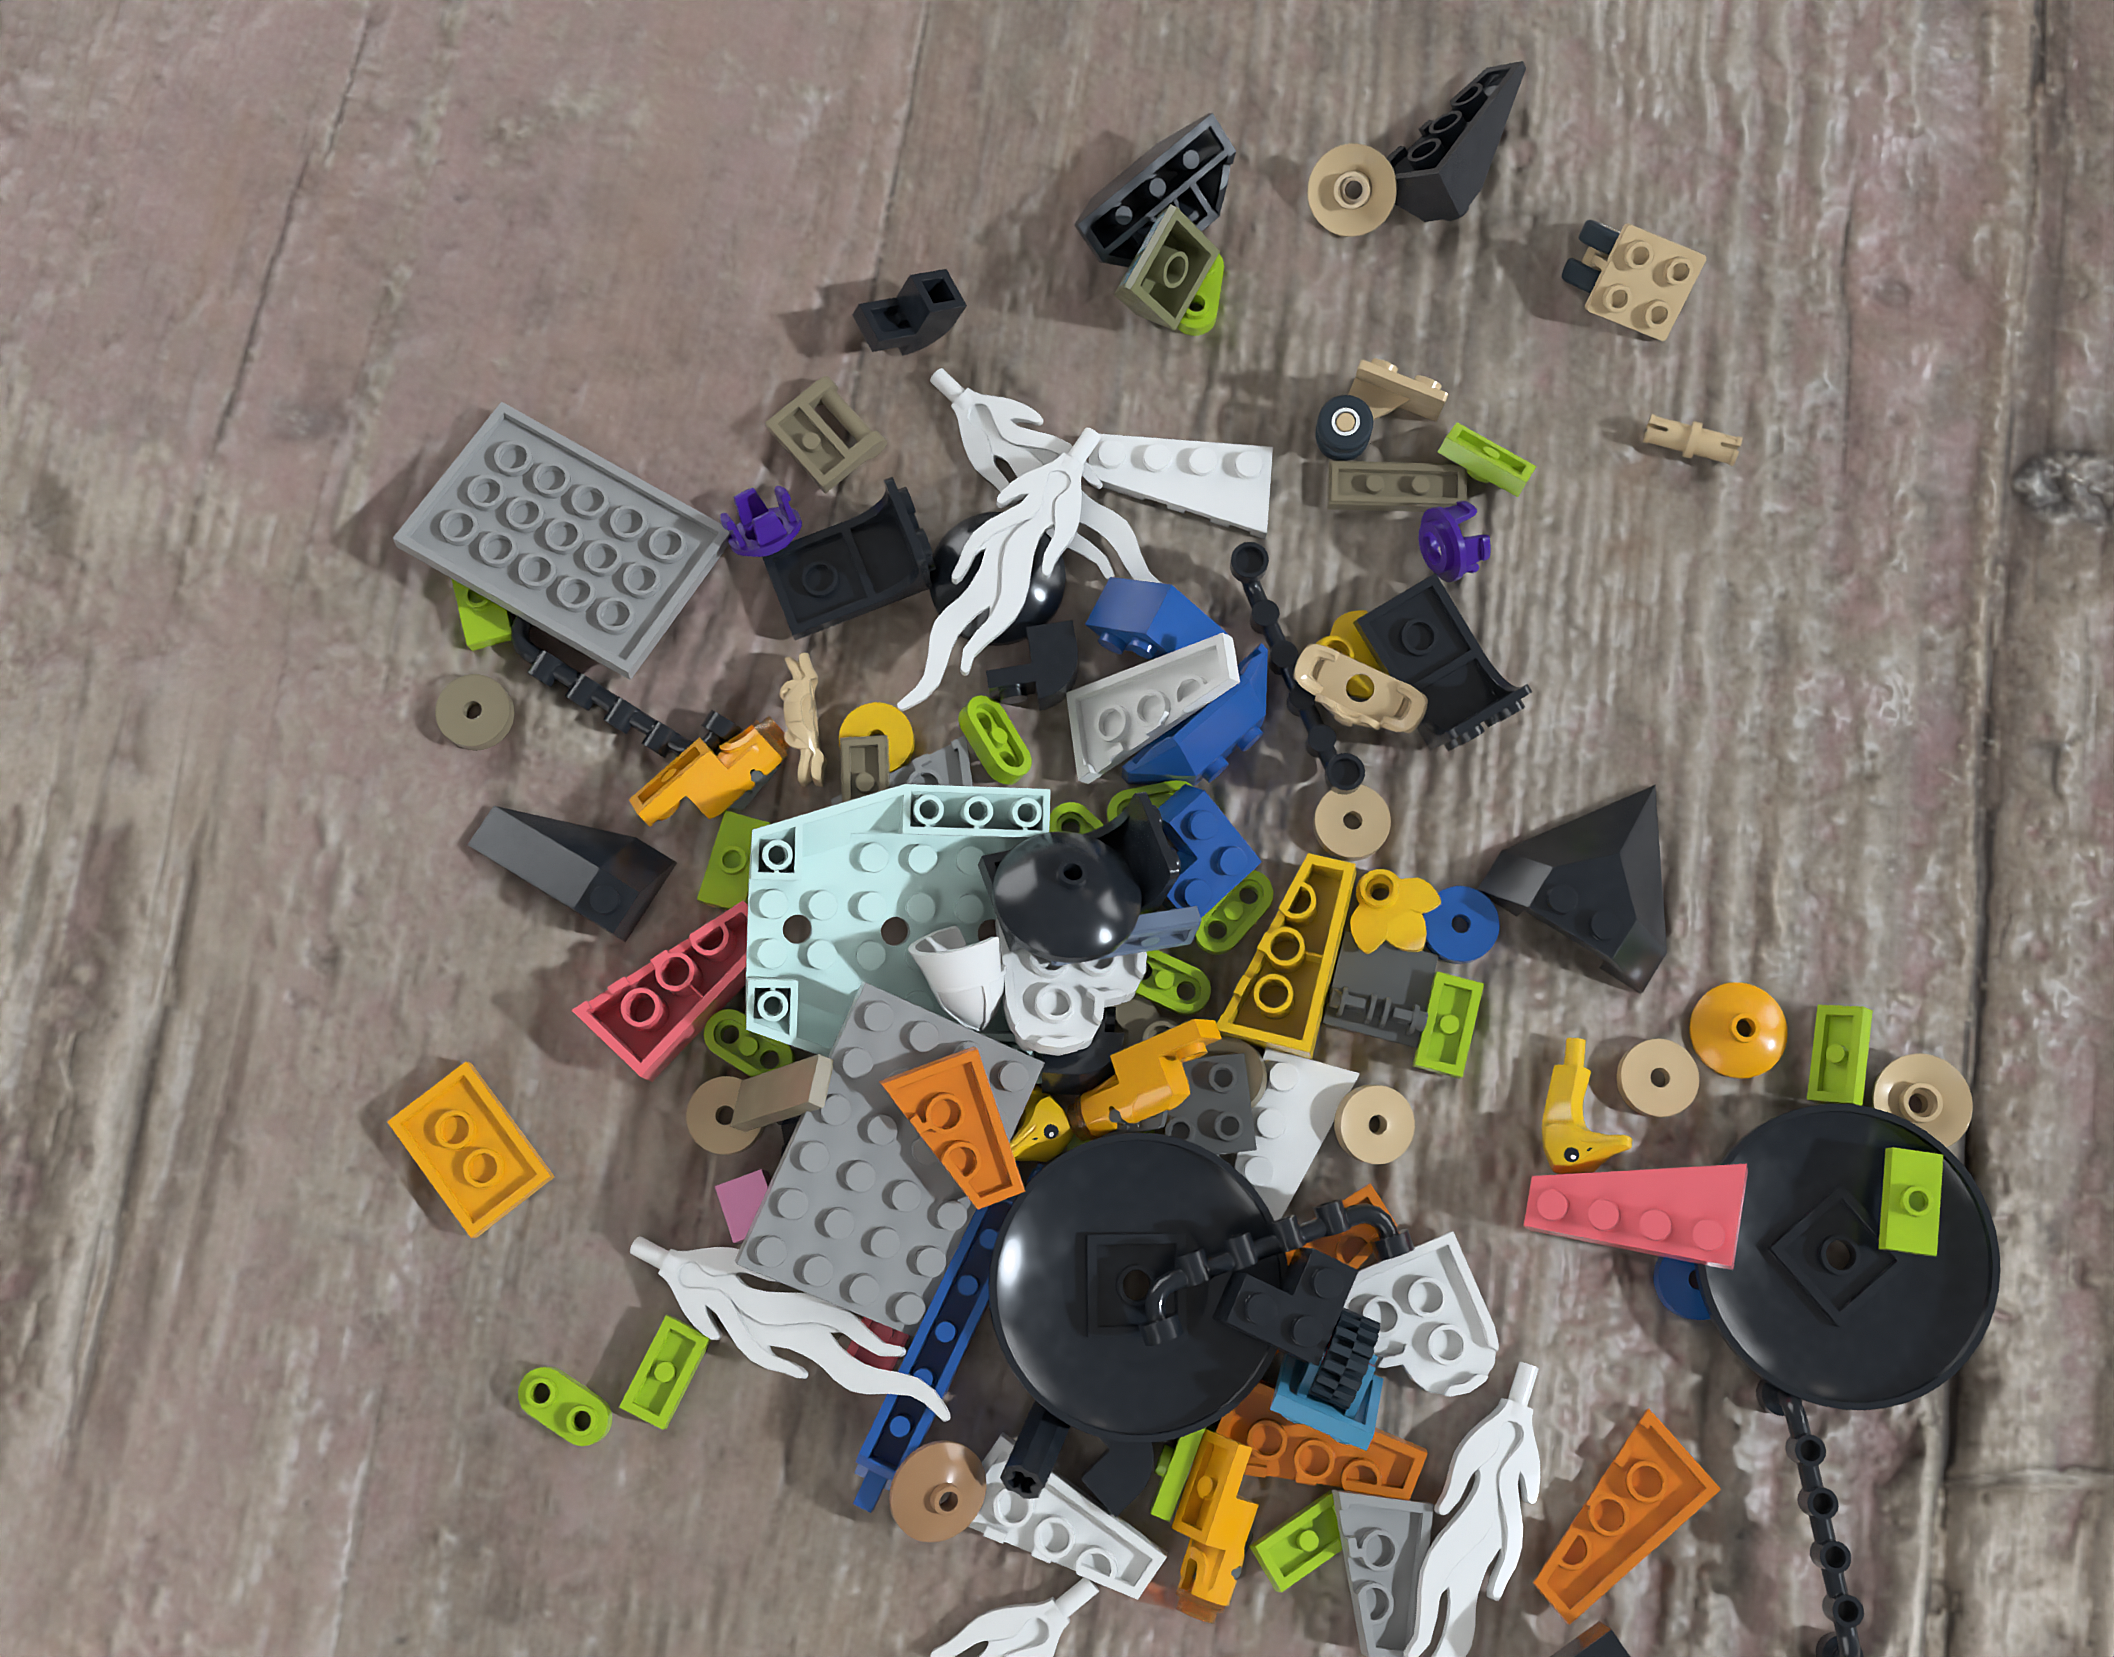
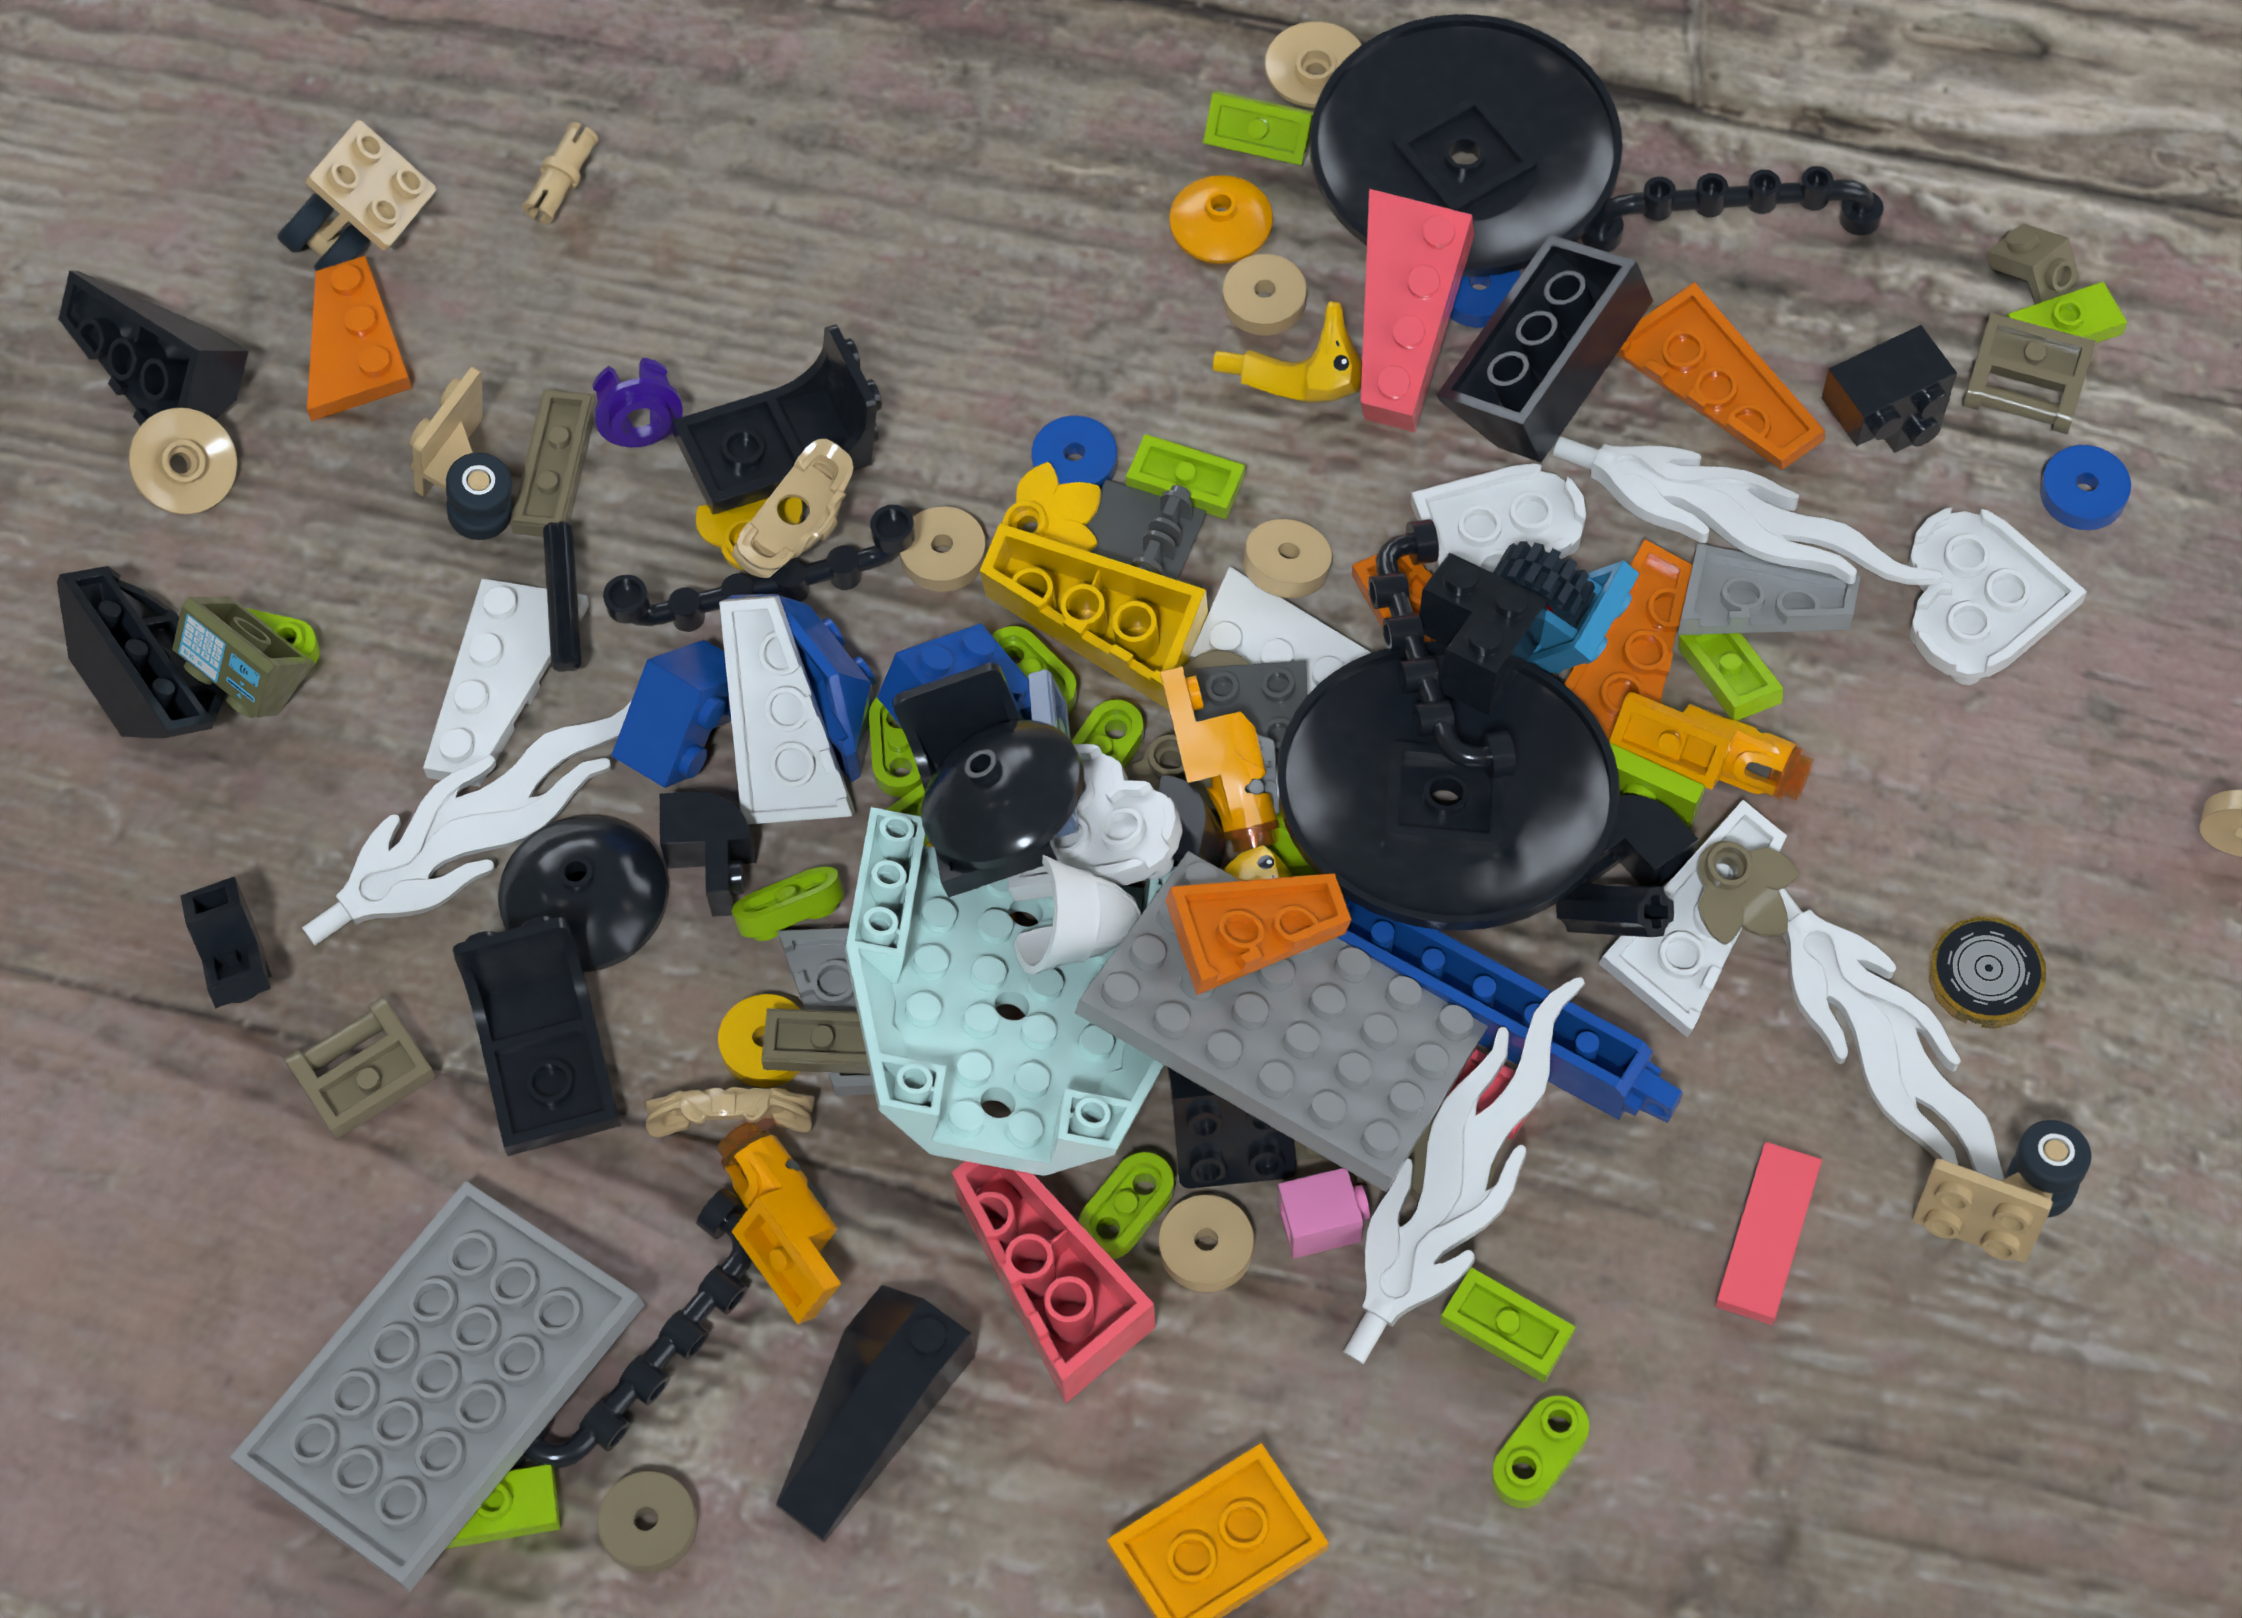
camera: 85 degrees left, 15 degrees down
lime plate [697,810,771,910] -> none
dark purple piece [720,485,802,557] -> none
dark tan tile [730,1054,834,1132] -> none
medium nougat dish [889,1440,987,1542] -> none
white piece [897,428,1101,711] -> none
lime plate [1438,422,1537,497] -> none
black wedge [1477,785,1667,994] -> none
lime plate [1879,1147,1943,1256] -> none
none -> orange wing [307,255,412,421]
none -> black axle [543,521,582,672]
none -> black slope [1437,235,1653,463]
none -> dark tan plate [1697,841,1800,945]
none -> coral tile [1715,1142,1822,1326]

